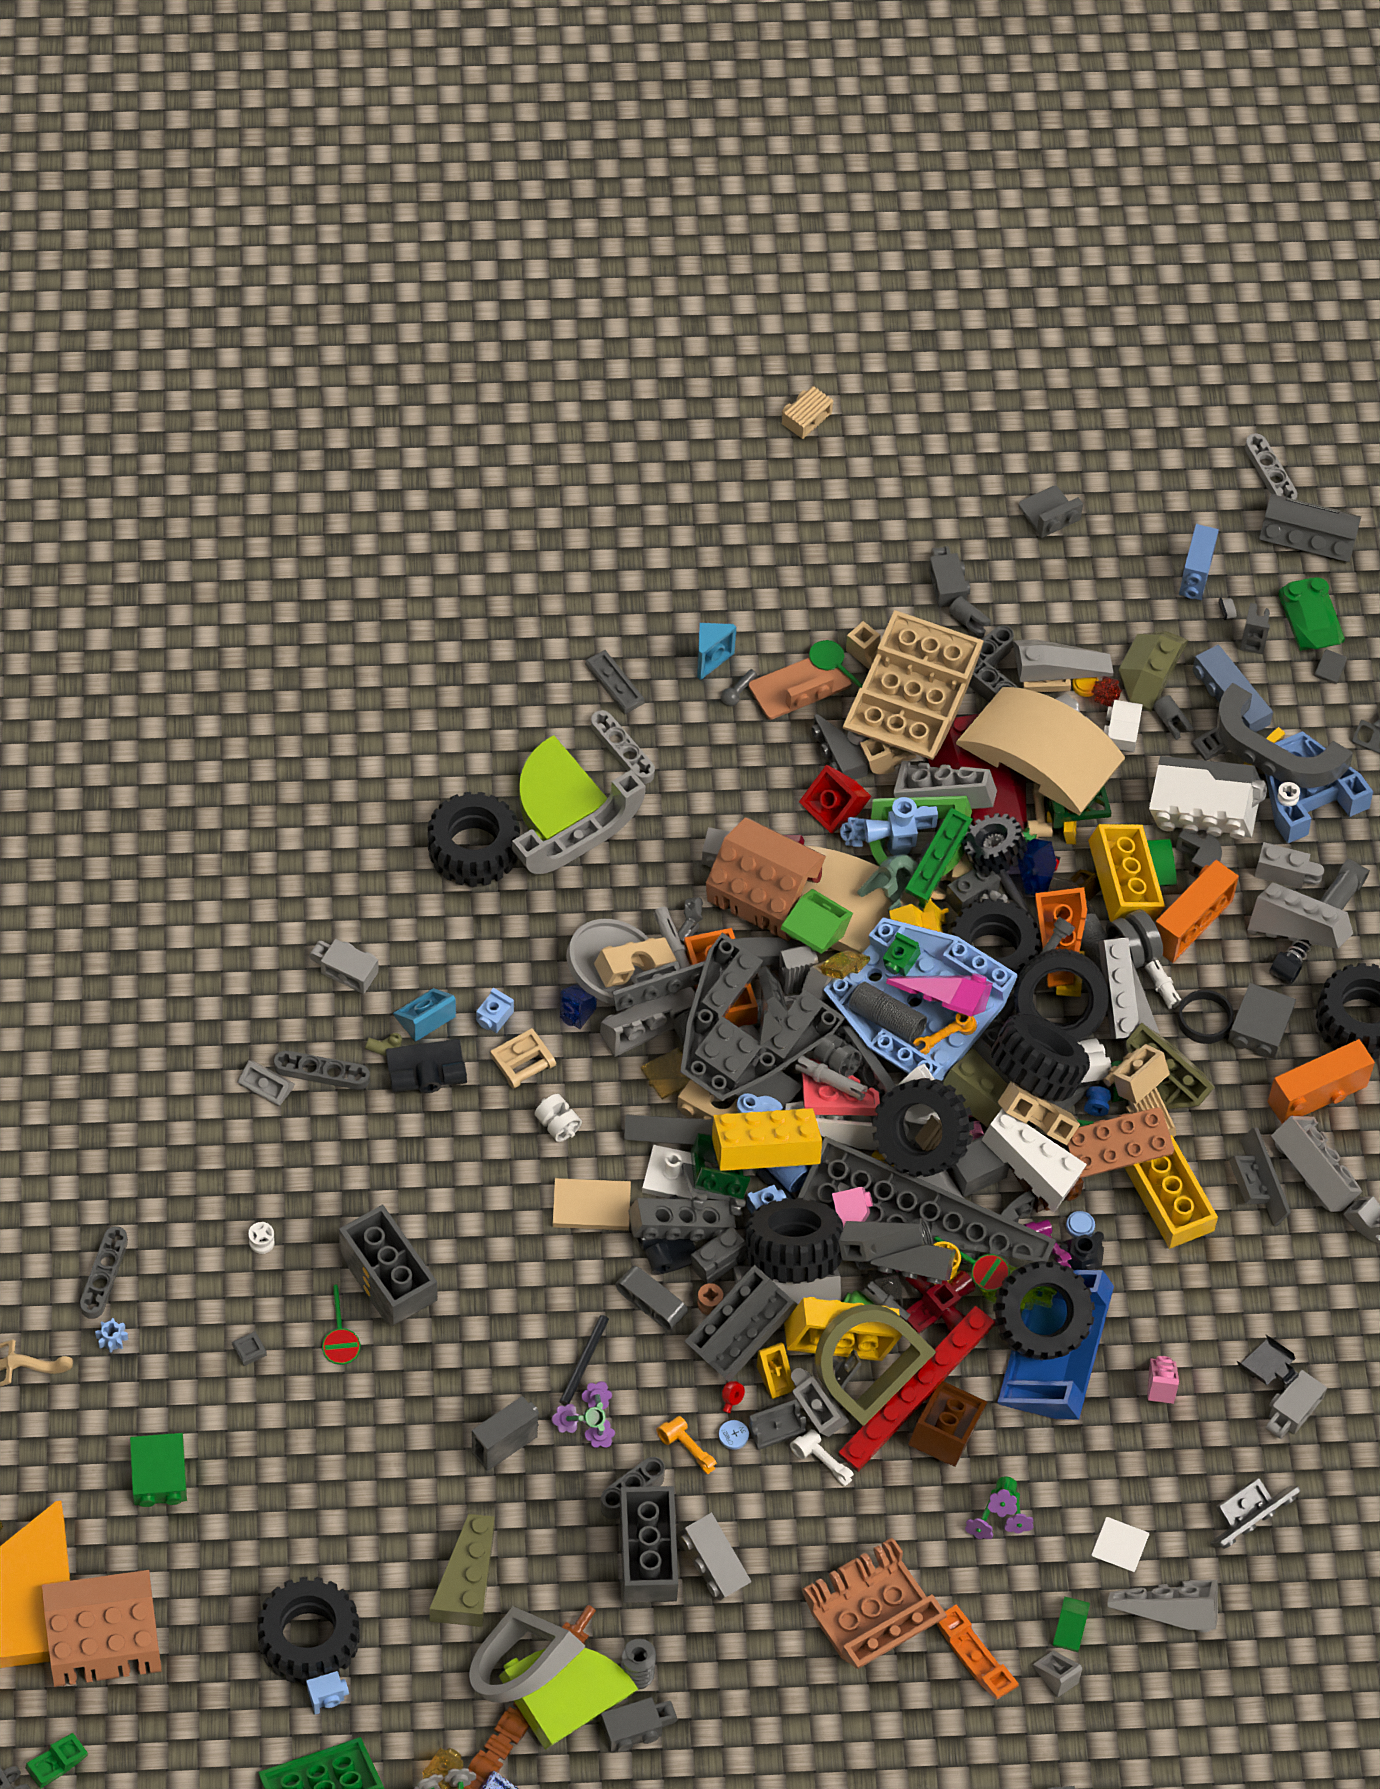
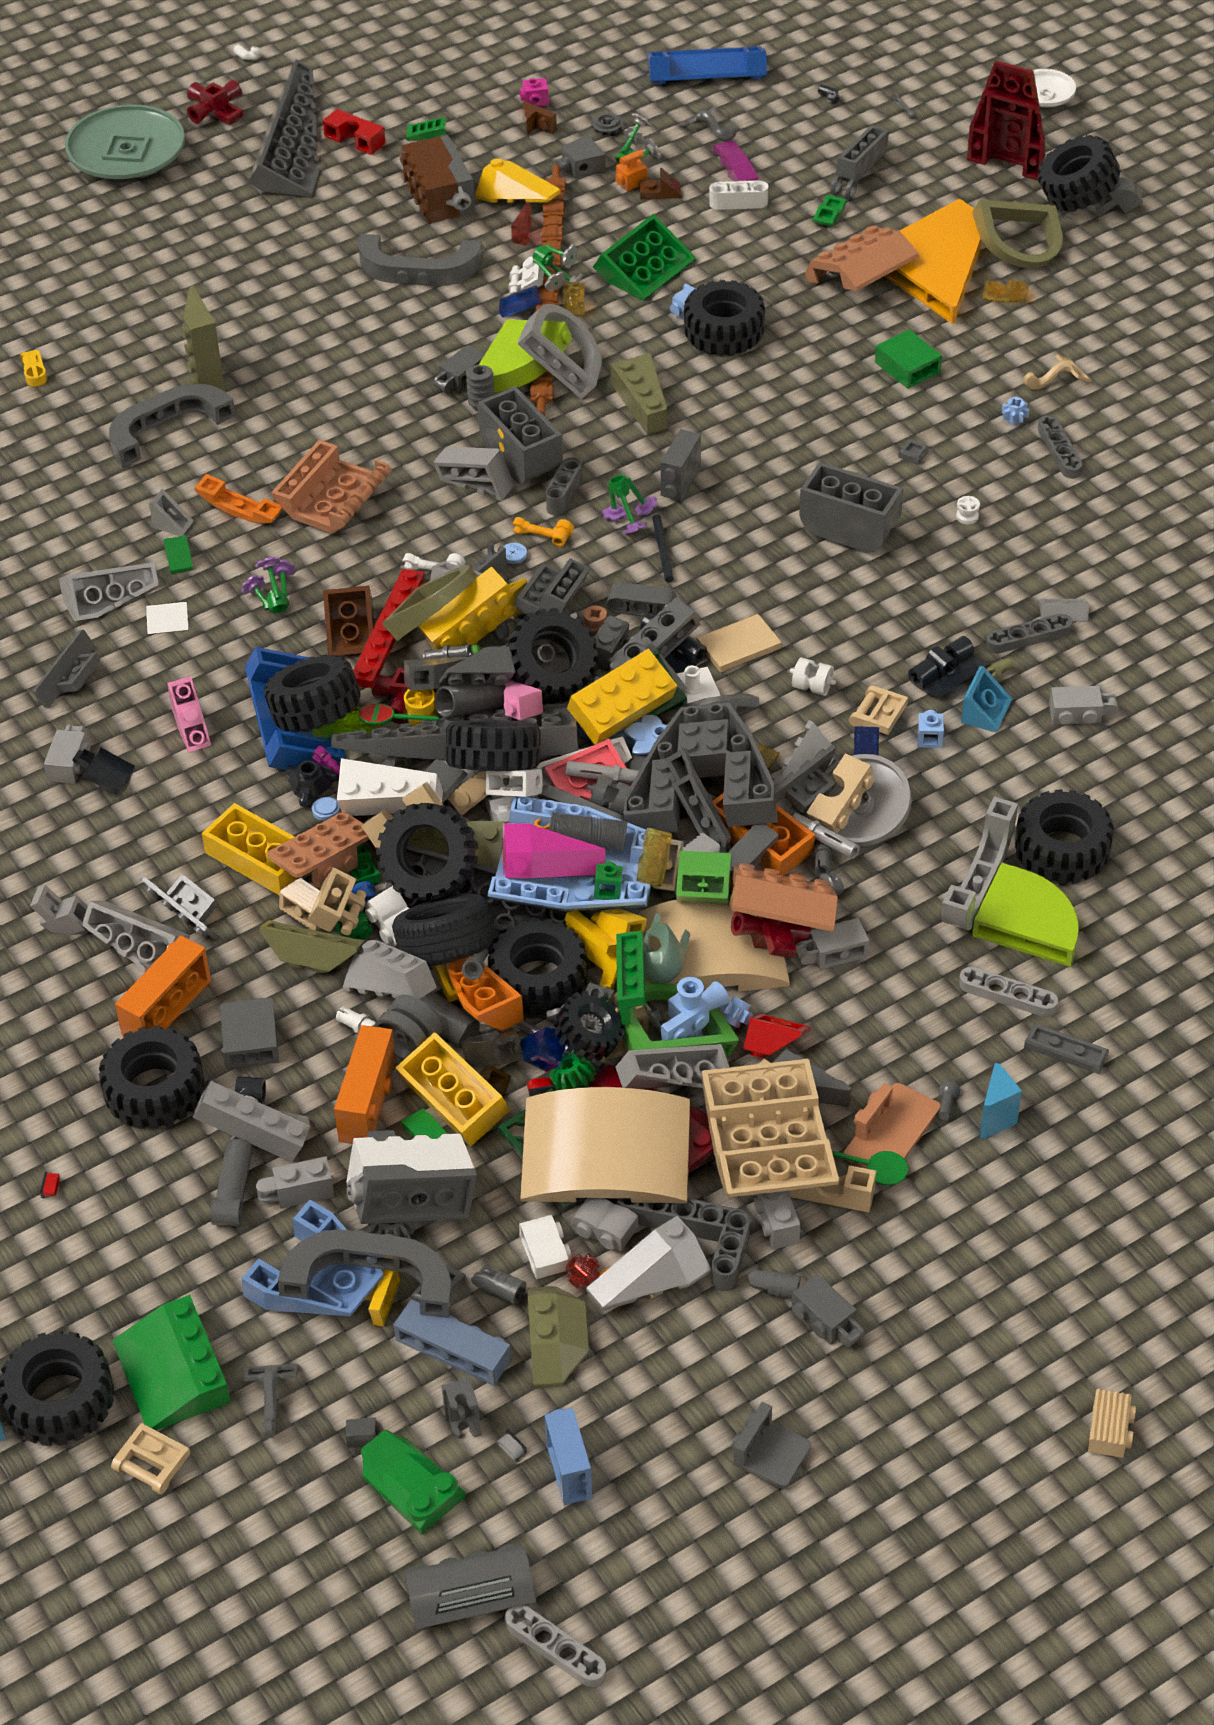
camera: 155 degrees right, 10 degrees down
red piece [722,1381,745,1413] -> none
black tyre [1178,990,1234,1044] -> none
white bush [1277,782,1300,807] -> none

